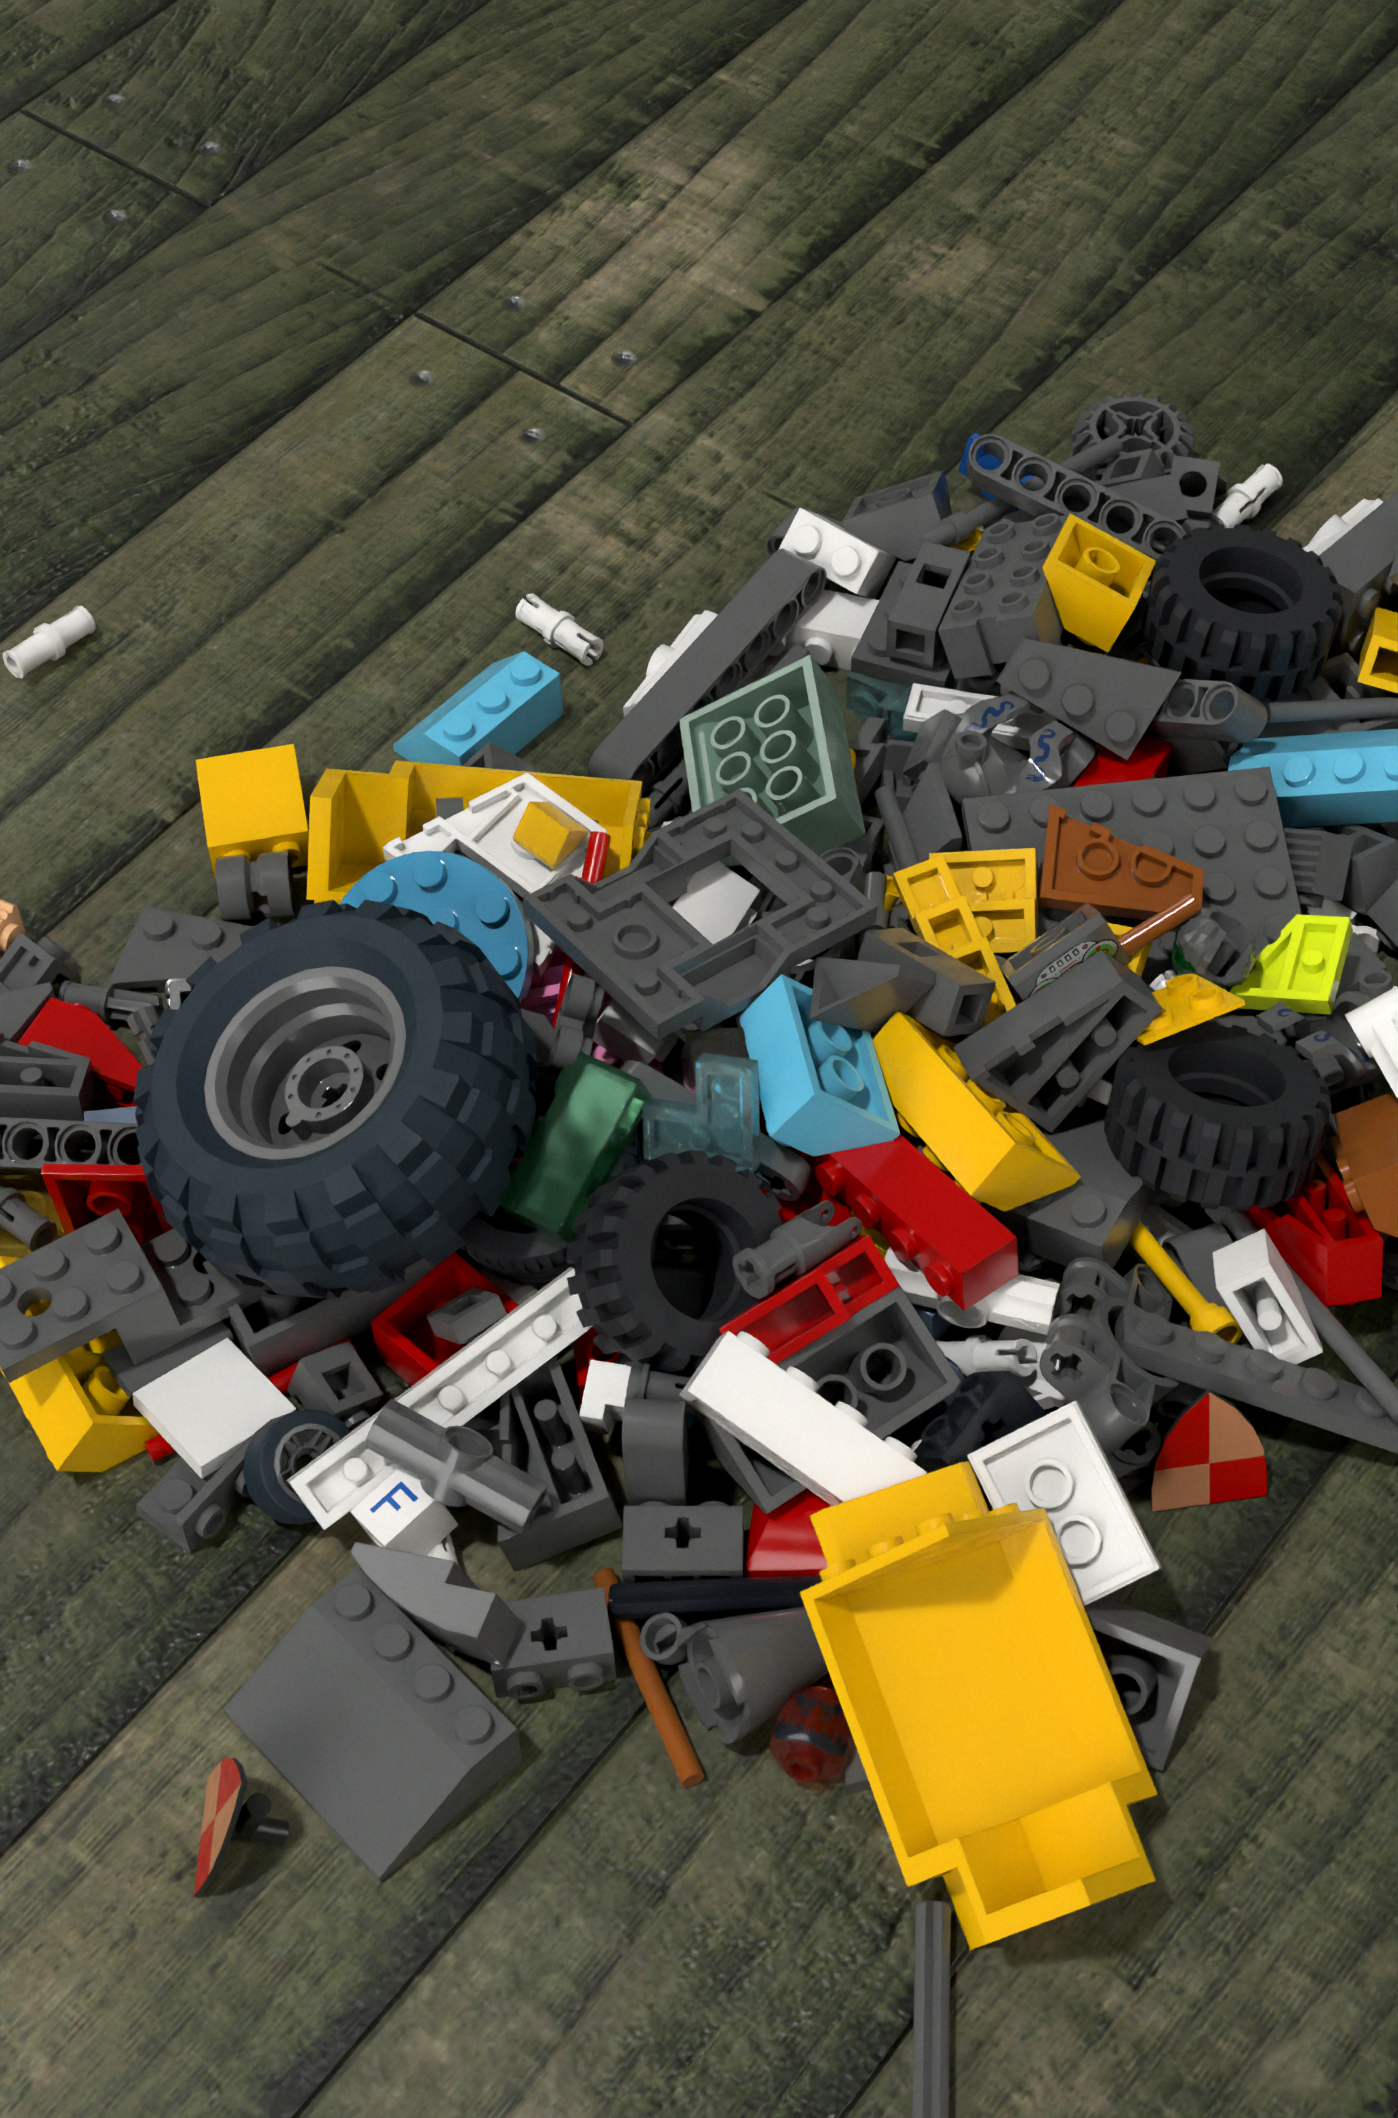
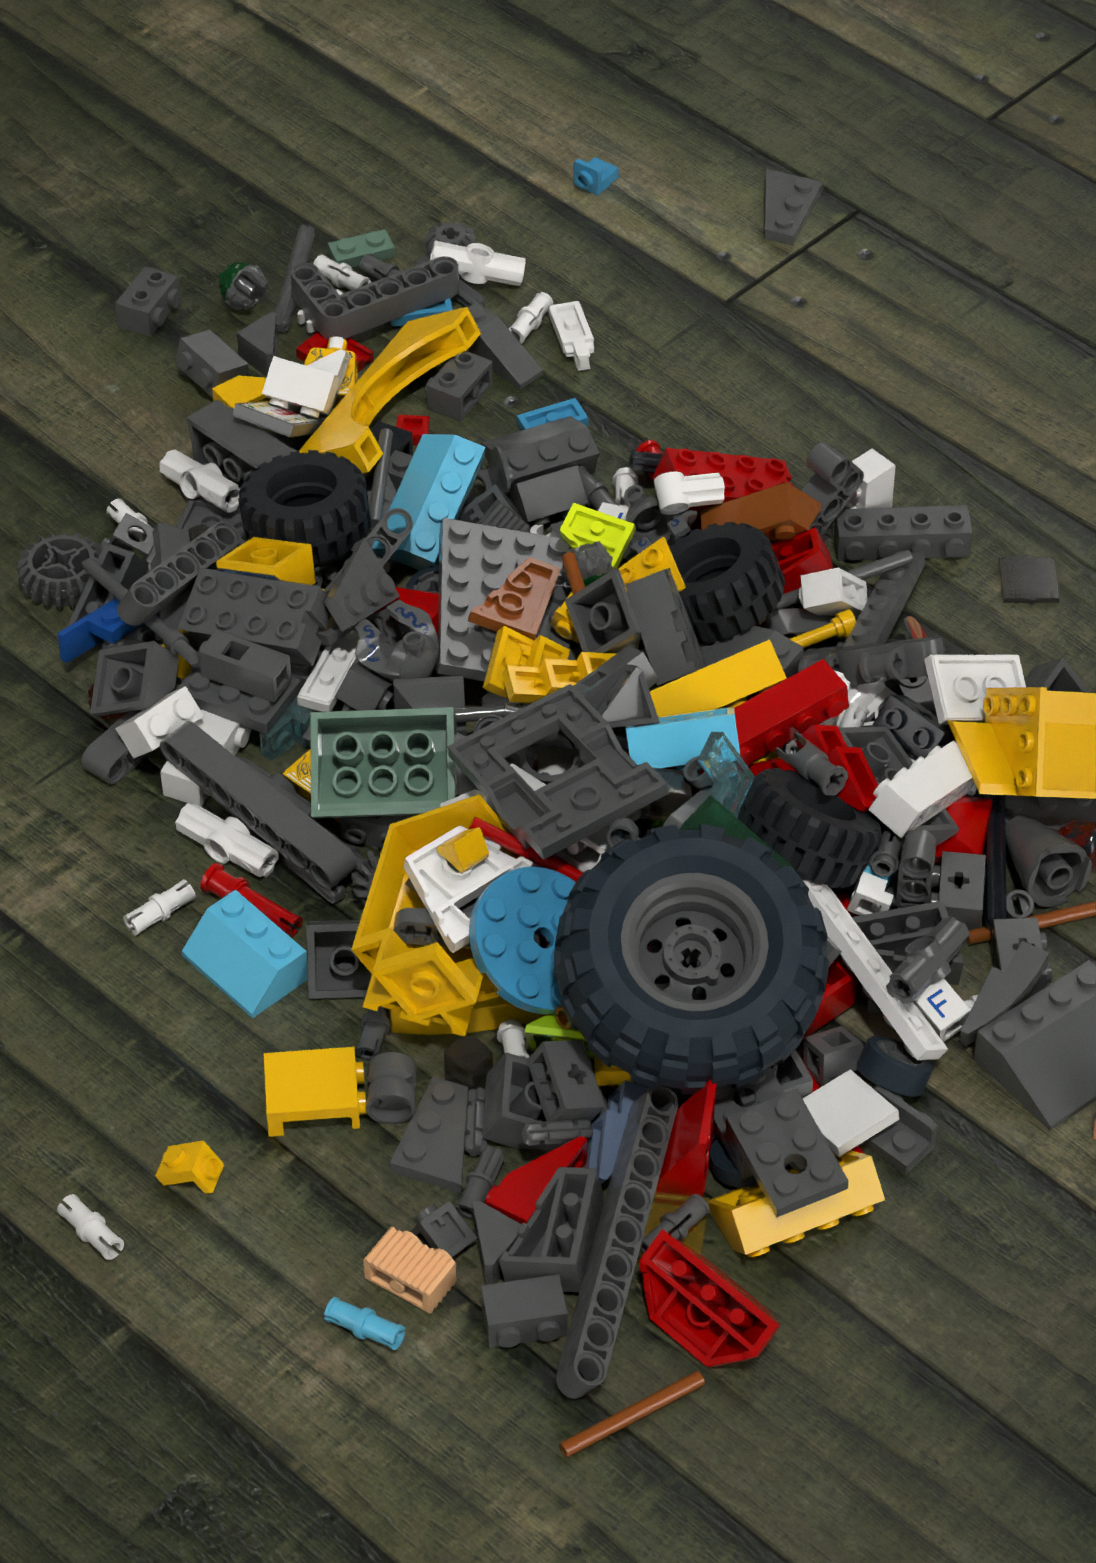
camera: 85 degrees left, 5 degrees down
none -> yellow bracket [155,1140,224,1194]
none -> red pin [200,863,303,938]

